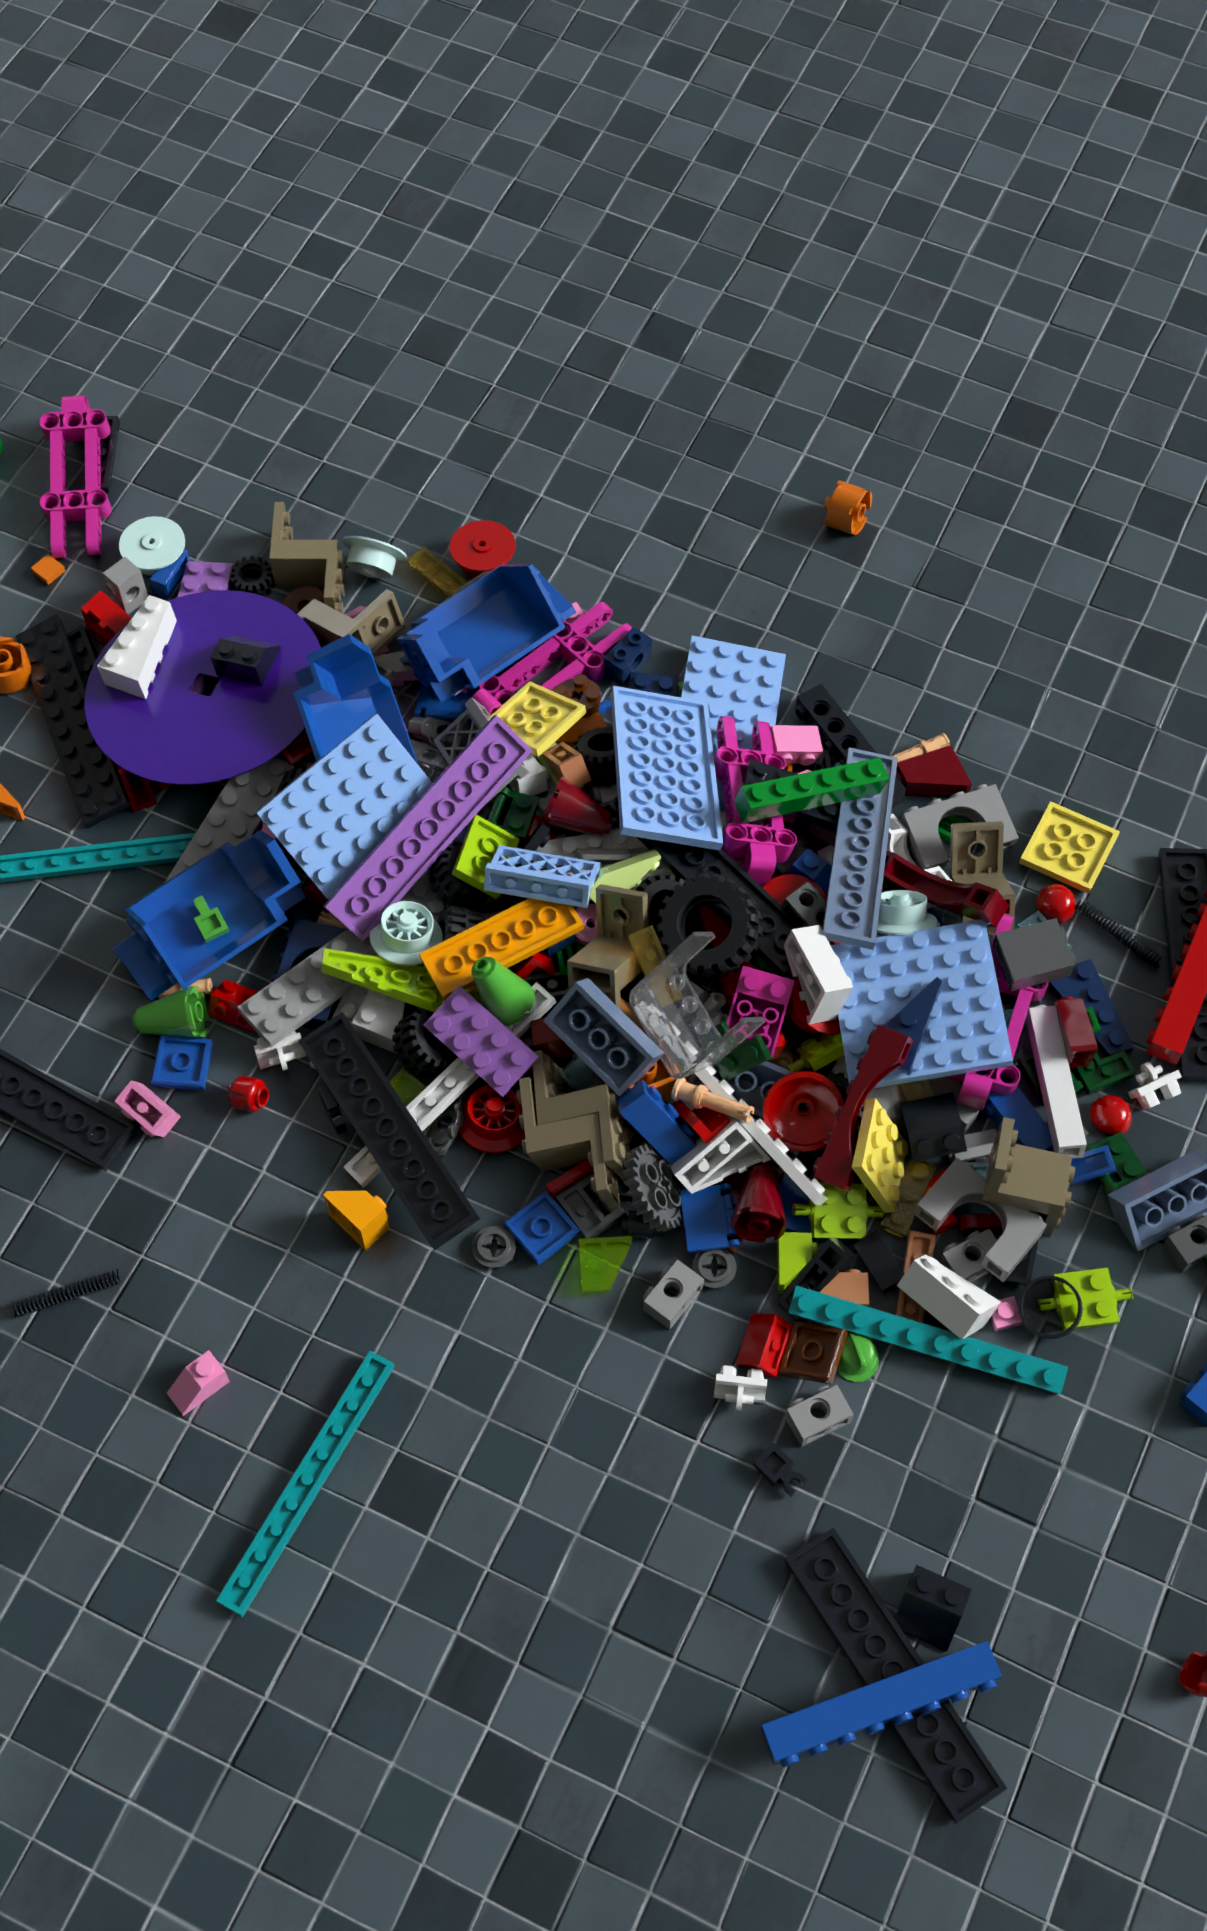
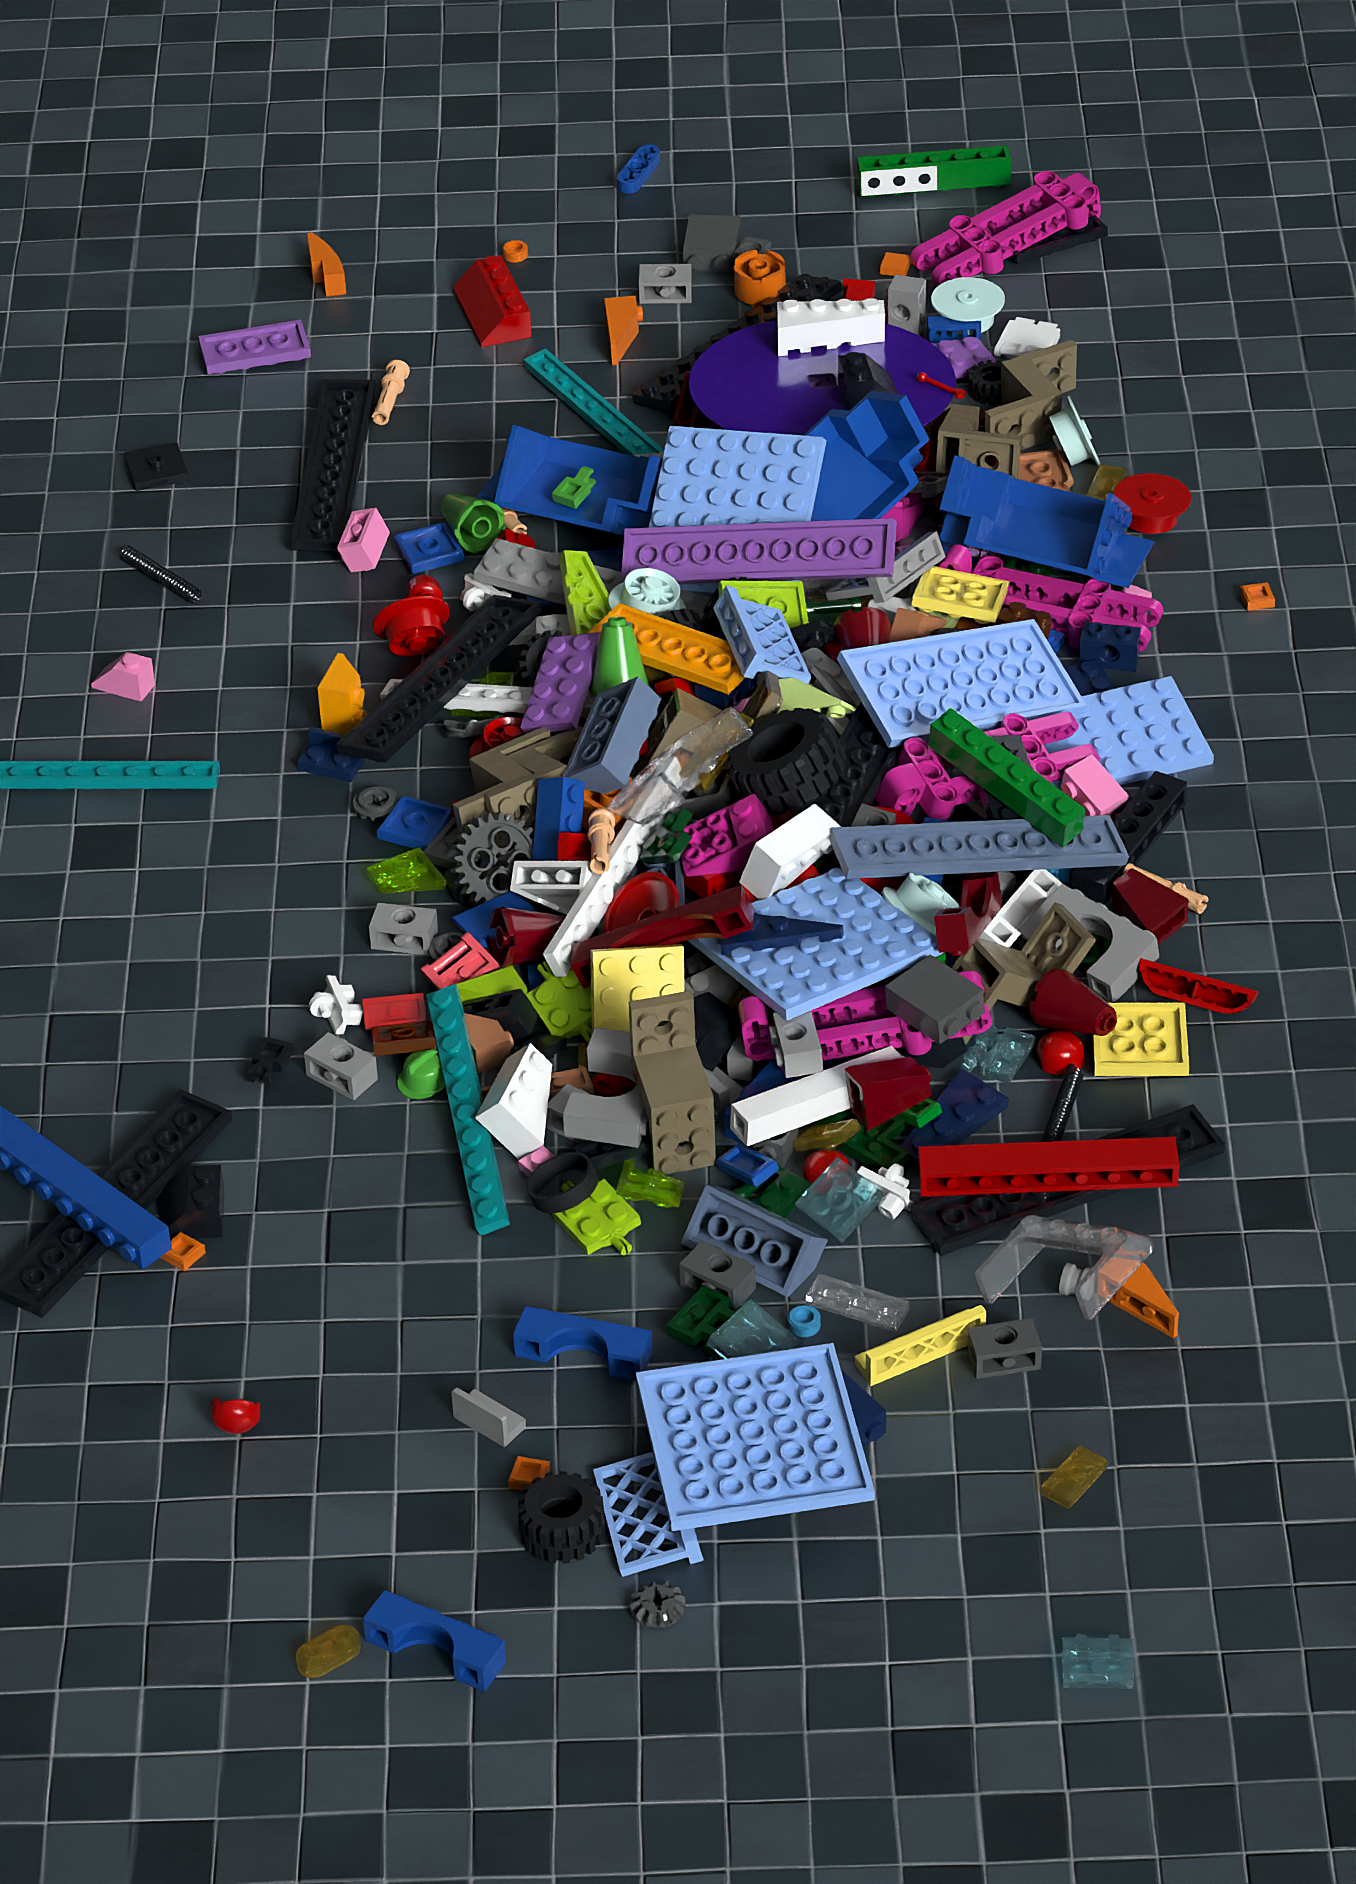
camera: 65 degrees right, 20 degrees down
none -> orange tile [160,1232,206,1272]
none -> dark blue bracket [297,727,365,782]
none -> red piece [372,596,450,657]
none -> coral plate [420,932,500,990]
none -> clear neon green wing [616,1159,685,1208]
none -> light grey brick [768,1011,823,1078]
none -> clear yellow plate [793,1119,861,1152]
none -> clear light blue plate [795,1157,885,1243]
none -> red hinge [917,372,965,399]
none -> white plate [994,317,1060,359]
none -> nougat tile [1019,449,1074,491]
none -> dark red cone [1030,968,1117,1036]
none -> red brick [1139,958,1259,1014]
none -> orange tile [1240,582,1275,611]

